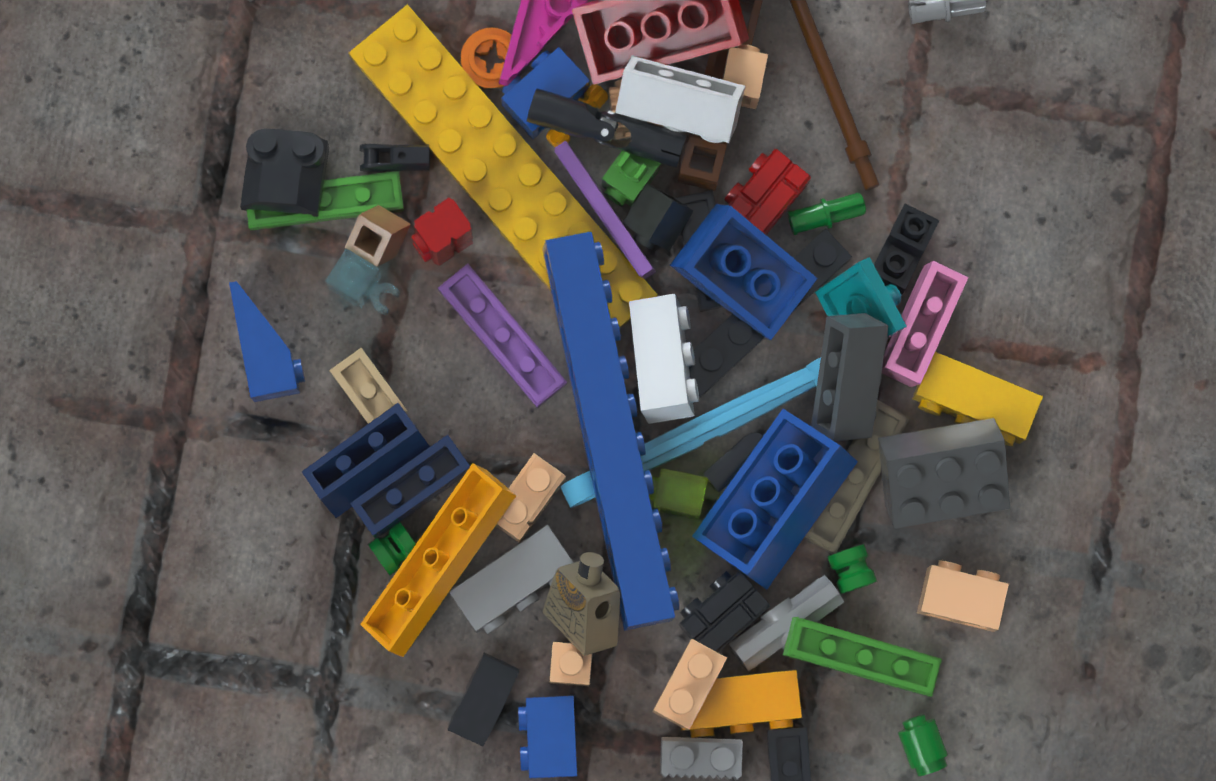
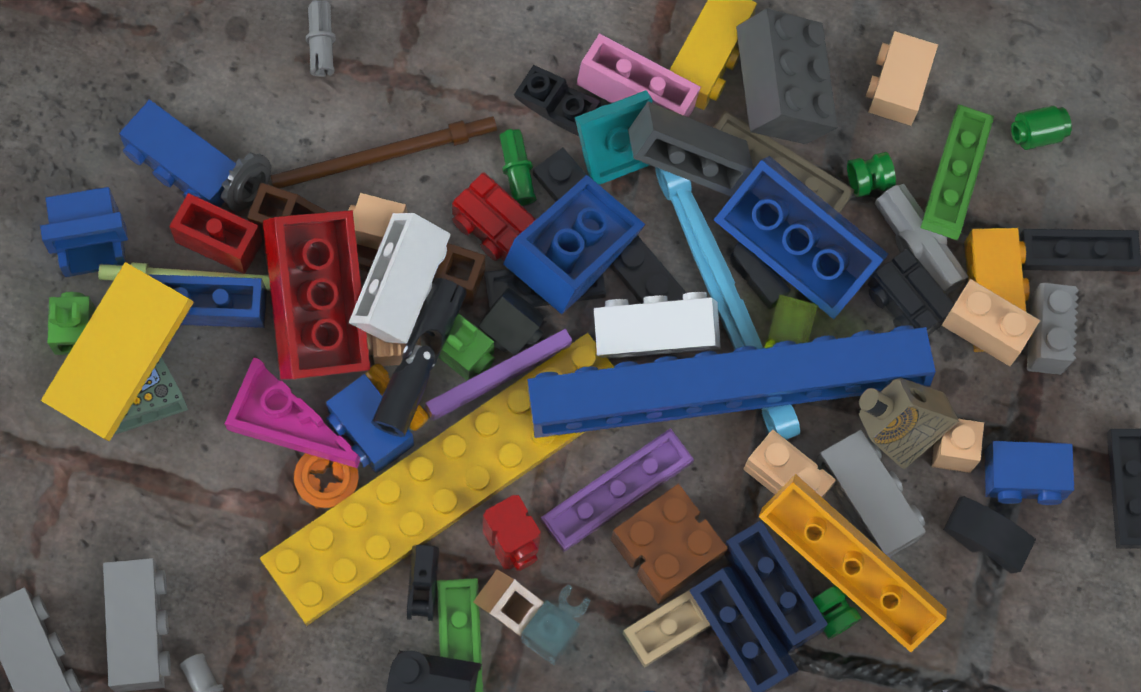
camera: 85 degrees left, 10 degrees down
none -> dark orange piece [611,483,728,605]

